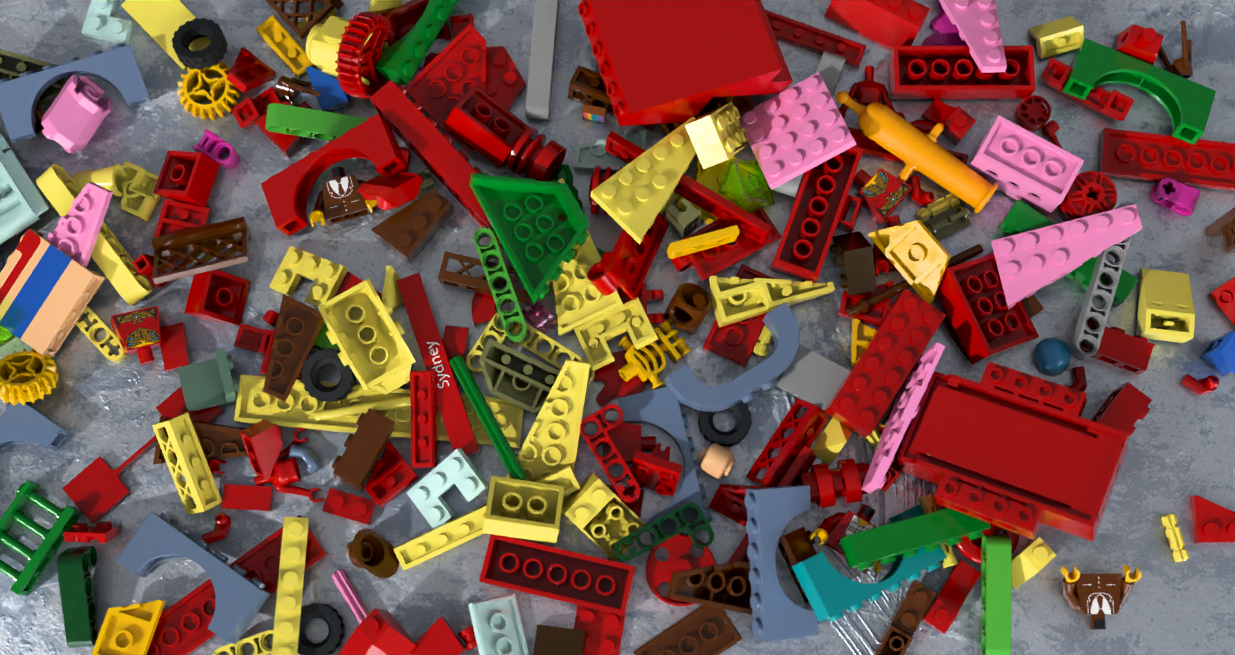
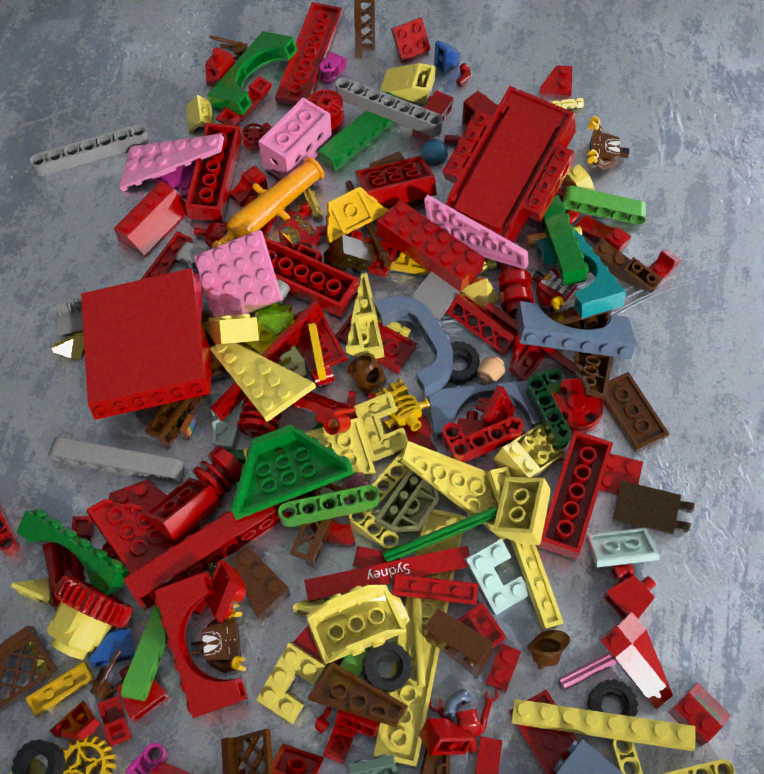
camera: 85 degrees left, 15 degrees down
olive hinge [923,204,971,241] -> none
bright pink wing [991,204,1142,309] -> none

